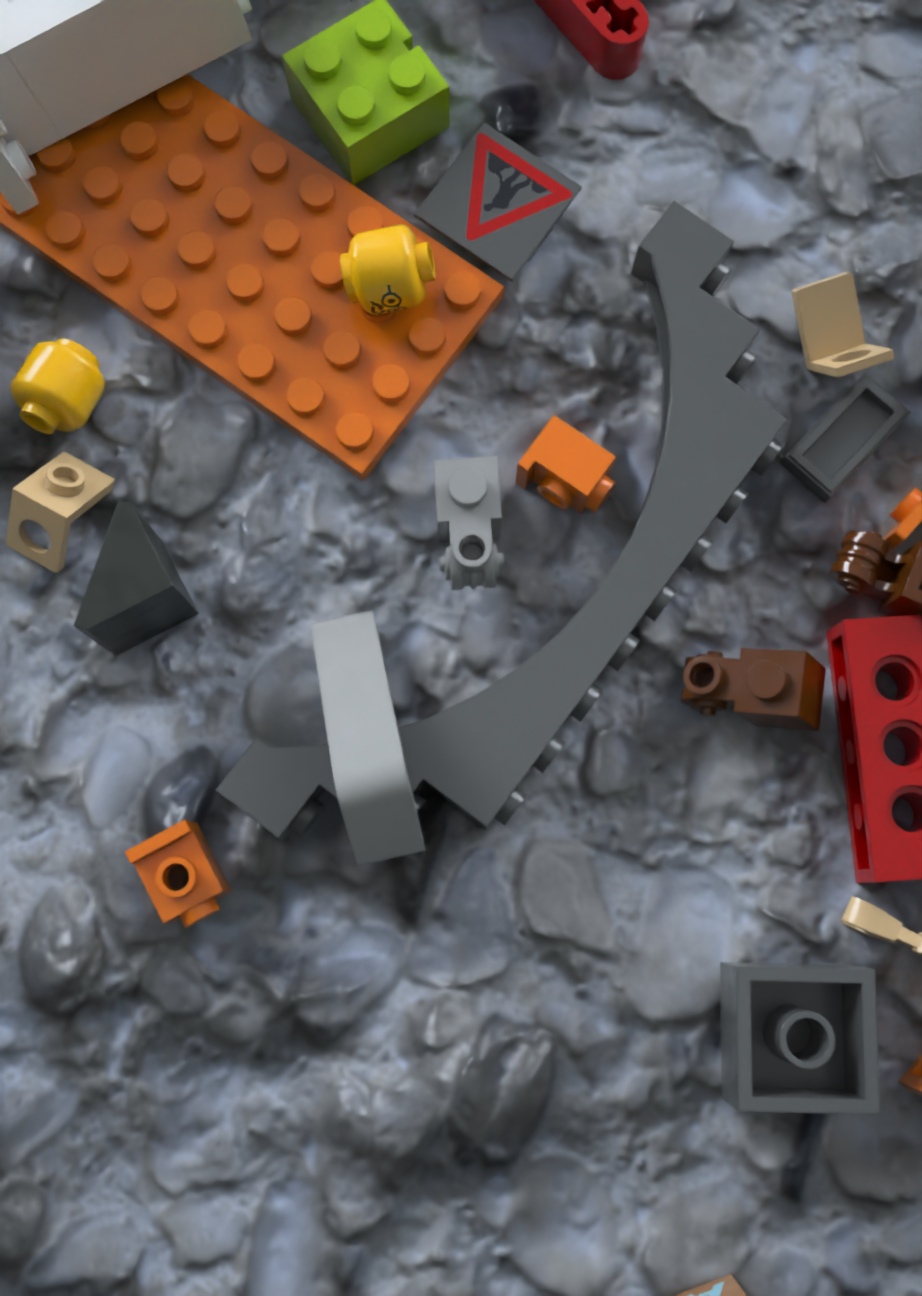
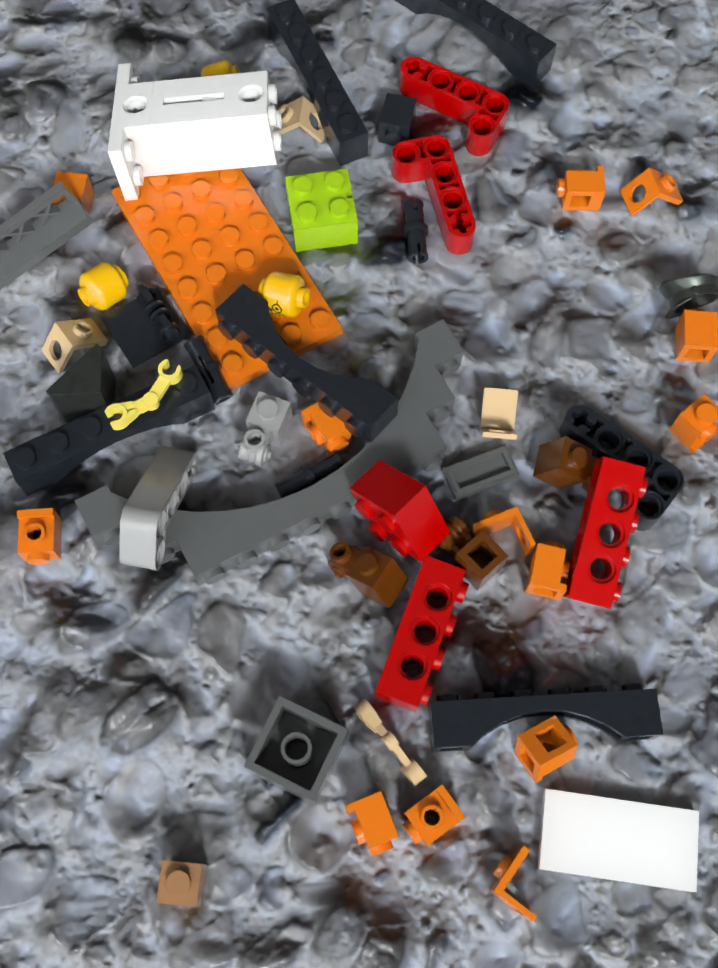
camera: 25 degrees right, 10 degrees down
dark grey piece [414,122,582,282] -> none
none -> black arch [3,365,215,496]
none -> black hinge [101,283,190,368]
none -> light yellow piece [104,359,183,430]
none -> black pin [183,336,234,405]
none -> black arch [215,284,398,443]
none -> black pin [274,450,344,498]
none -> red piece [349,460,451,562]
none -> black pin [403,199,429,264]

